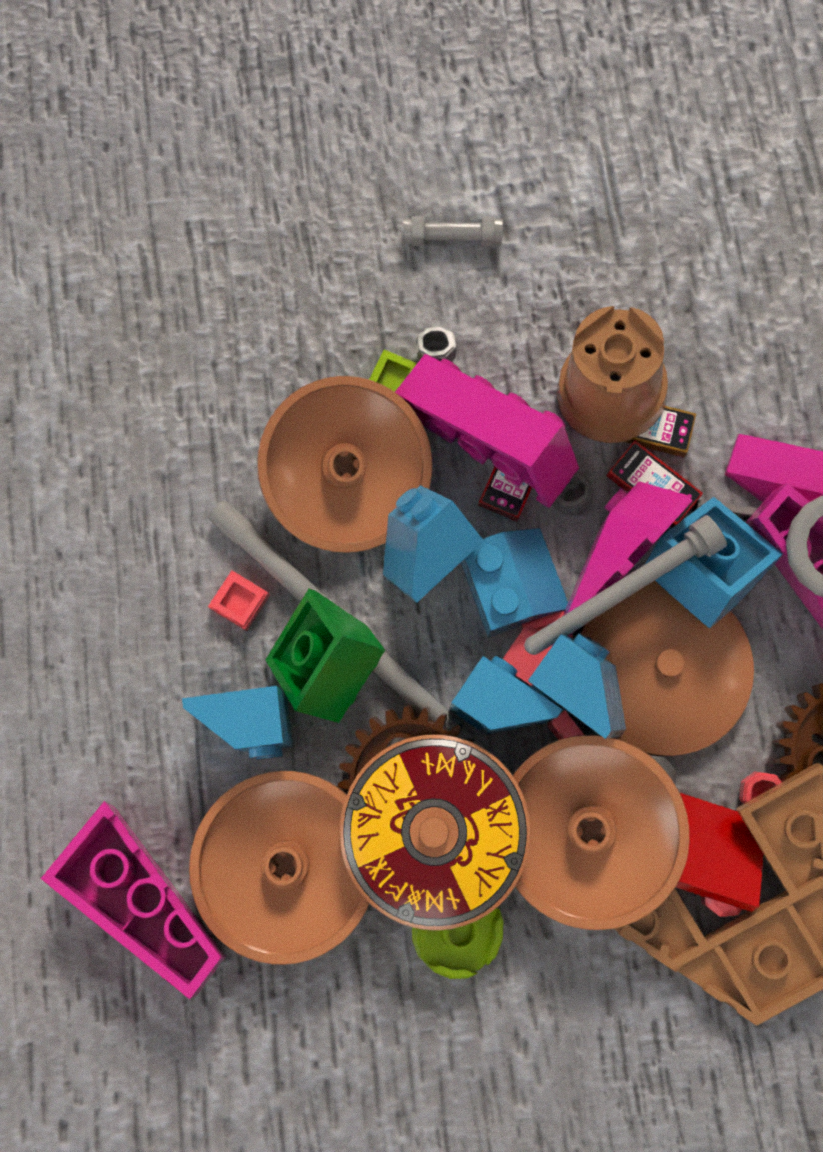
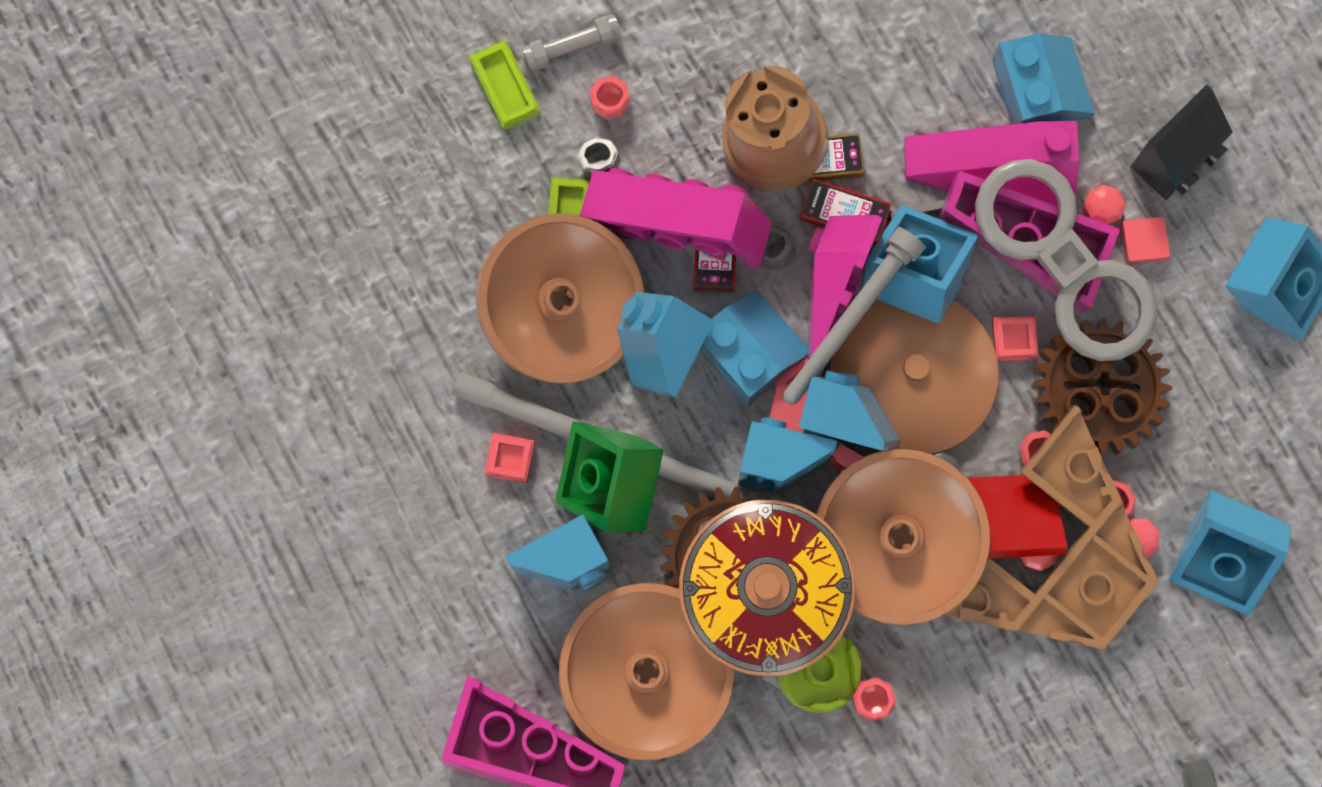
camera: 20 degrees left, 0 degrees up
none -> lime tile [469,39,541,131]
none -> coral tile [590,76,630,119]
none -> coral tile [851,677,896,721]
none -> coral tile [991,316,1038,361]

